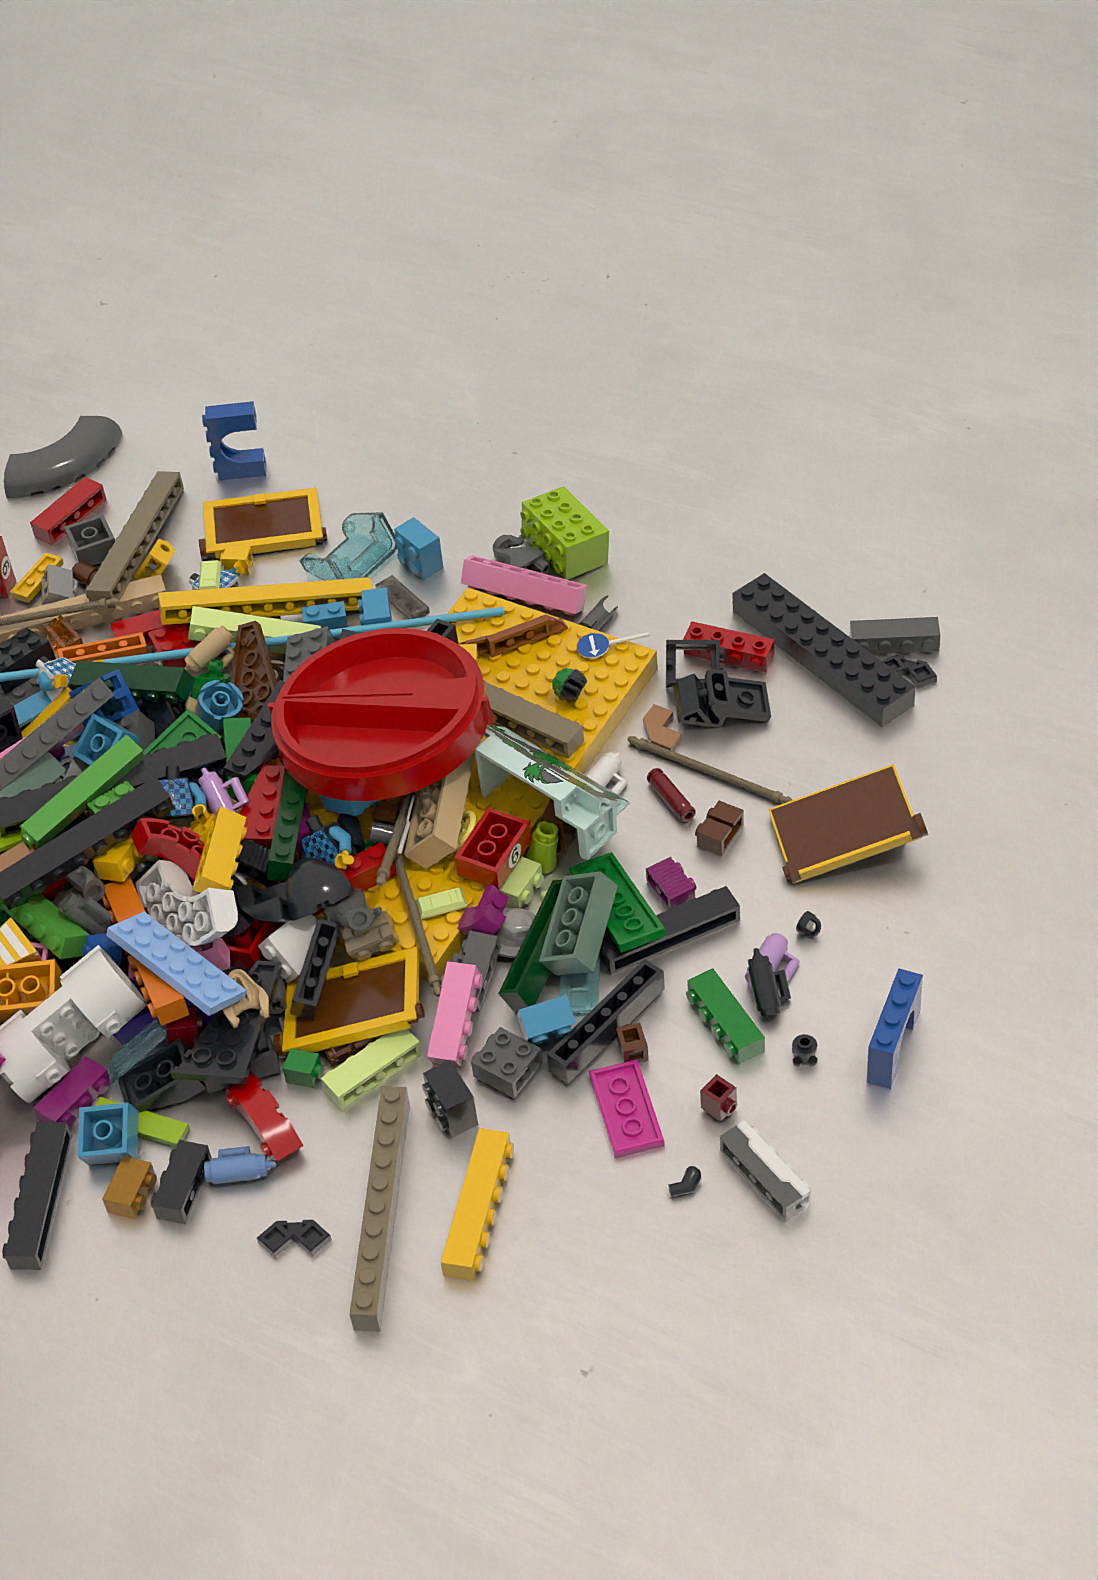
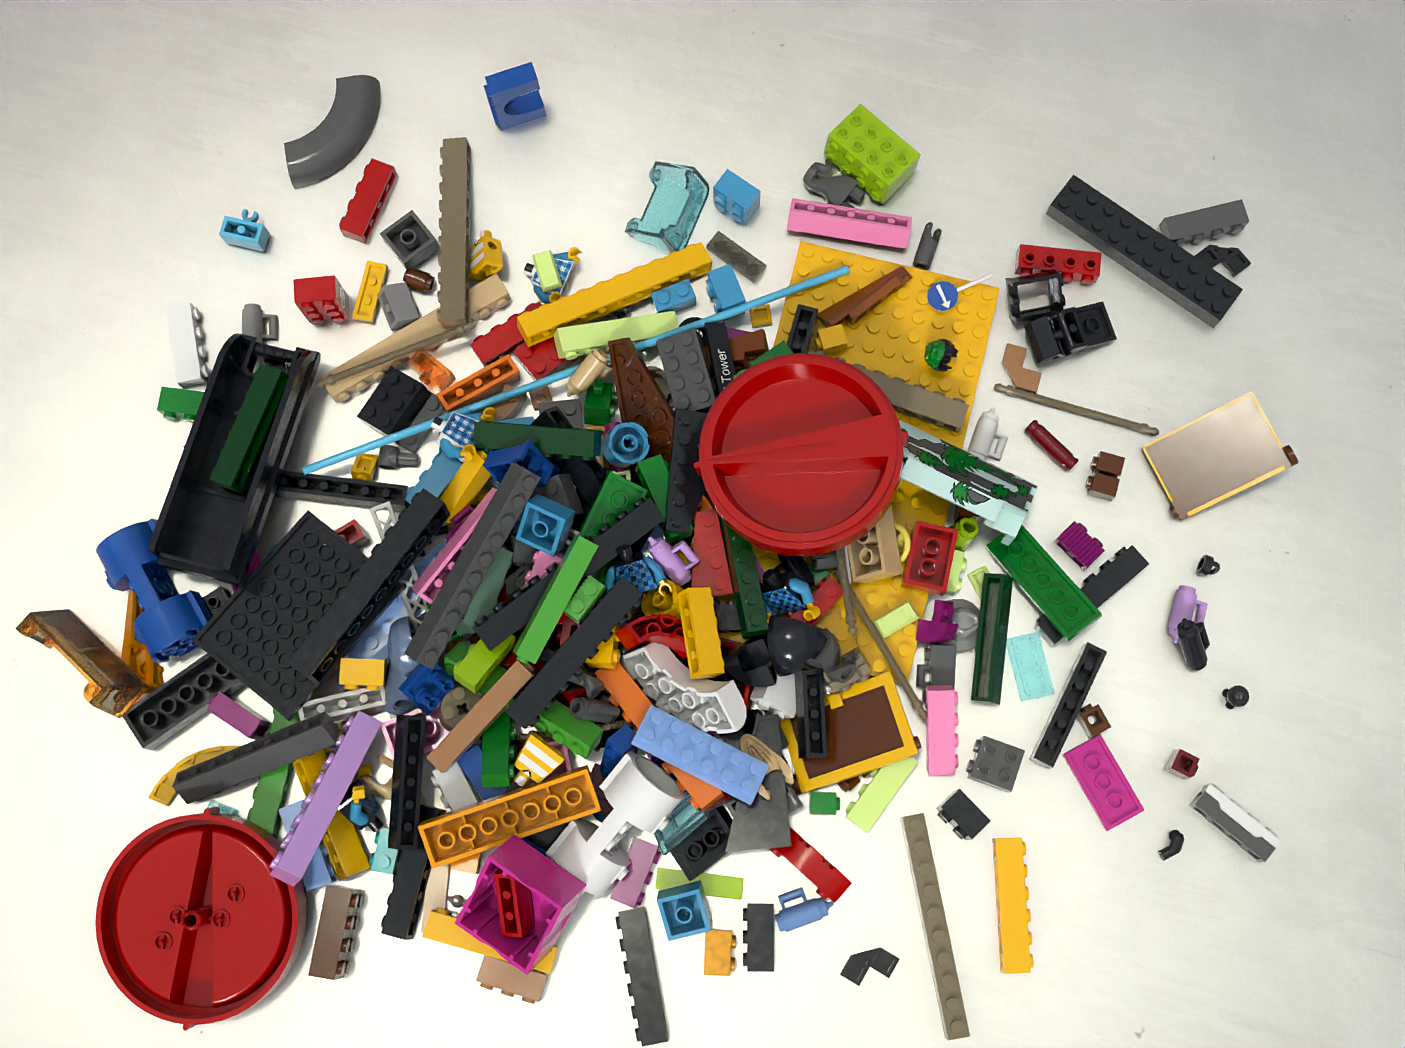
camera: 15 degrees left, 30 degrees up
door [199,487,327,559] -> none
yellow brick [220,545,254,575] -> none
dark azure brick [517,995,576,1046] -> none
sand green brick [539,872,618,975] -> none
green brick [686,968,765,1064] -> none
blue arch [867,968,923,1089] -> none

